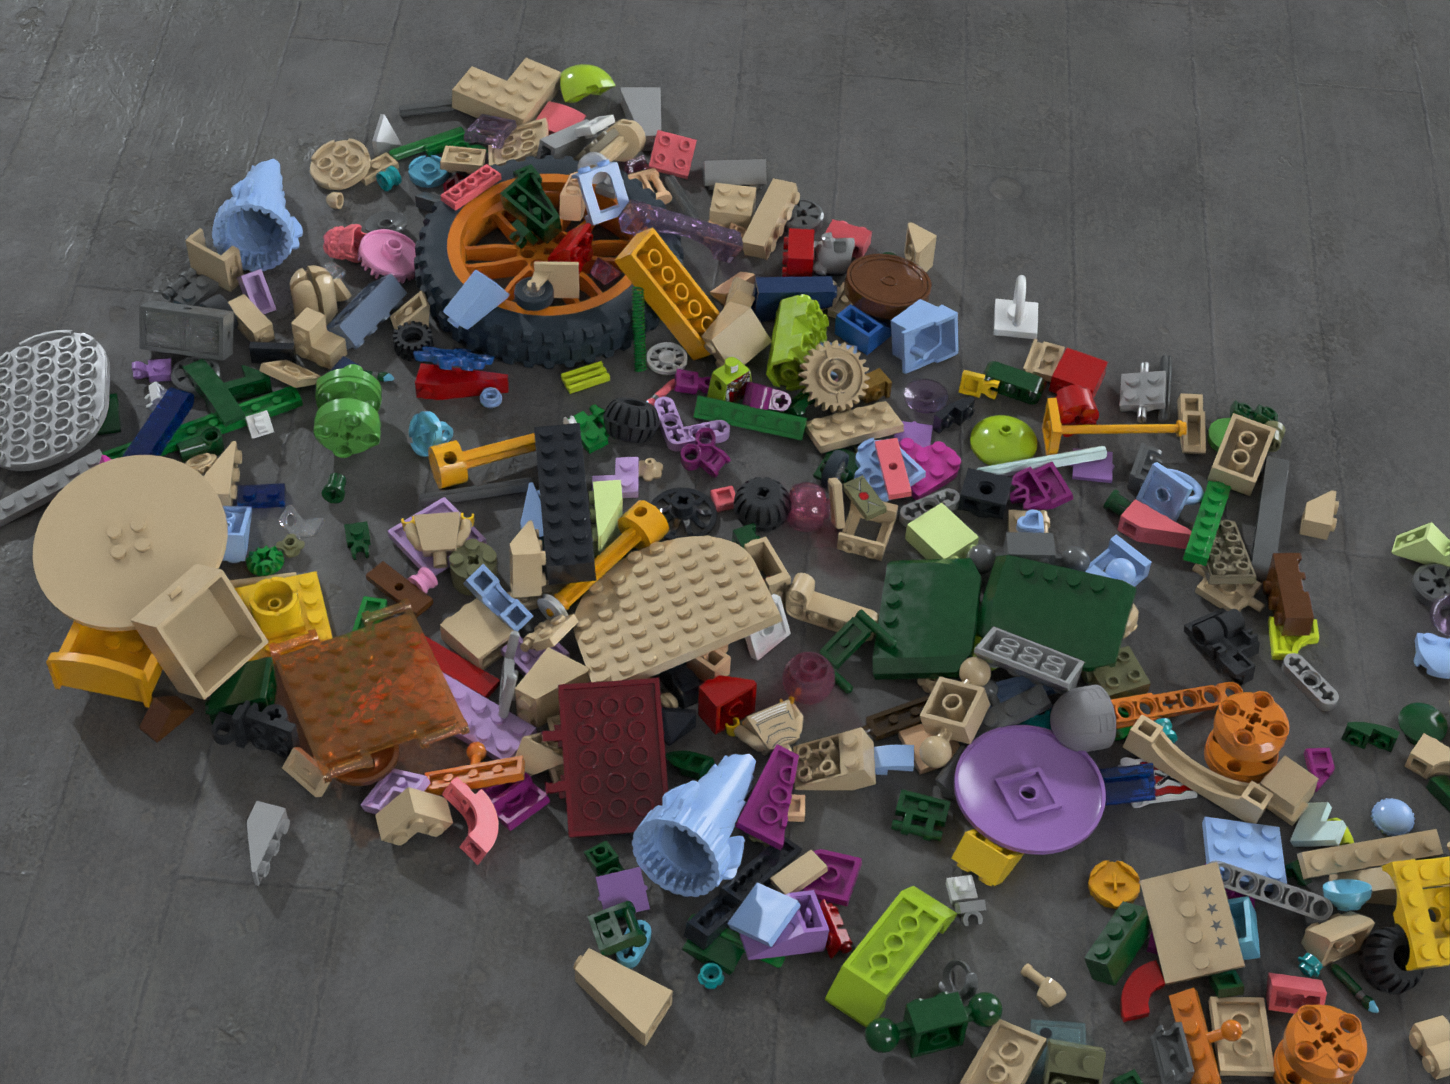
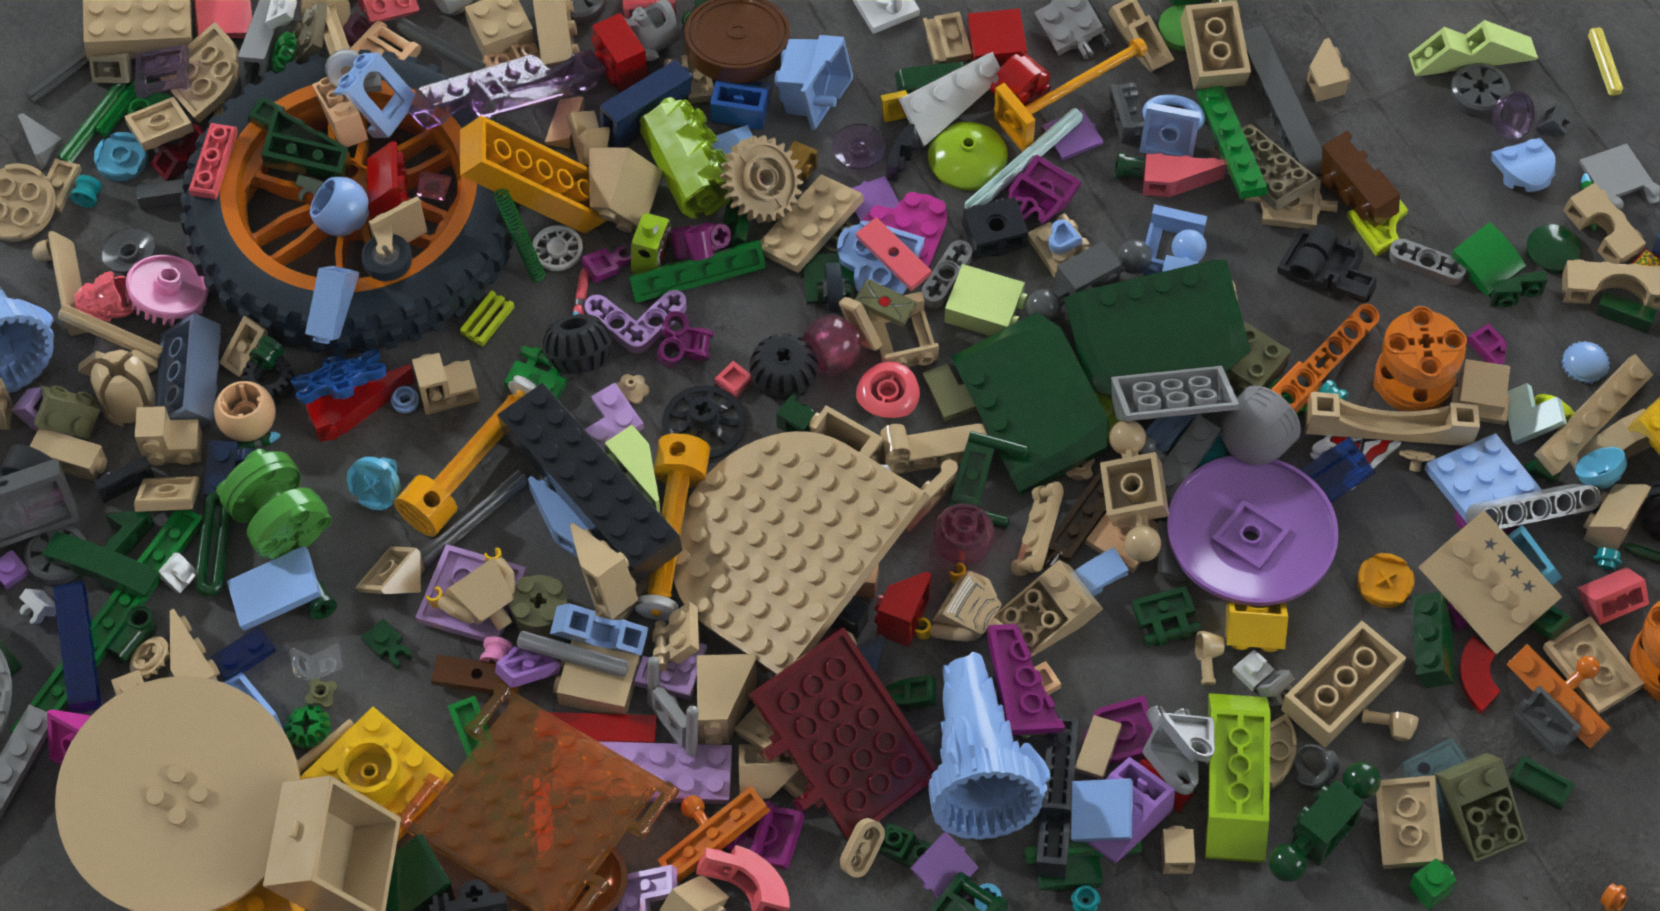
camera: 30 degrees left, 10 degrees up
none -> olive bracket [34,386,101,439]
none -> tan slope [48,231,87,336]
none -> tan axle [58,304,163,360]
none -> dark tan slope [89,52,134,83]
none -> dark green piece [194,491,231,597]
none -> light nougat wheel [214,381,276,442]
none -> light blue tile [227,546,322,631]
none -> dark green wheel [249,335,285,370]
none -> green gear [270,31,297,73]
none -> light blue wheel [310,177,369,237]
none -> tan slope [355,546,425,594]
none -> tan brick [412,353,479,415]
none -> clear purple arch [463,49,606,119]
none -> medium lavender wing [495,646,561,688]
none -> light grey axle [517,631,629,677]
none -> tan plate [840,818,885,878]
none -> coral hat [856,361,920,418]
none -> white wing [899,52,1000,147]
none -> tan plate [905,460,958,532]
none -> olive tile [922,364,977,422]
none -> tan plate [1011,482,1064,576]
none -> light grey piece [1143,706,1215,795]
none -> tan brick [1161,826,1195,874]
none -> tan bar [1195,631,1225,686]
none -> tan tile [1270,714,1297,791]
none -> tan brick [1281,621,1406,748]
none -> tan plant [1399,450,1436,472]
none -> green slope [1451,222,1526,297]

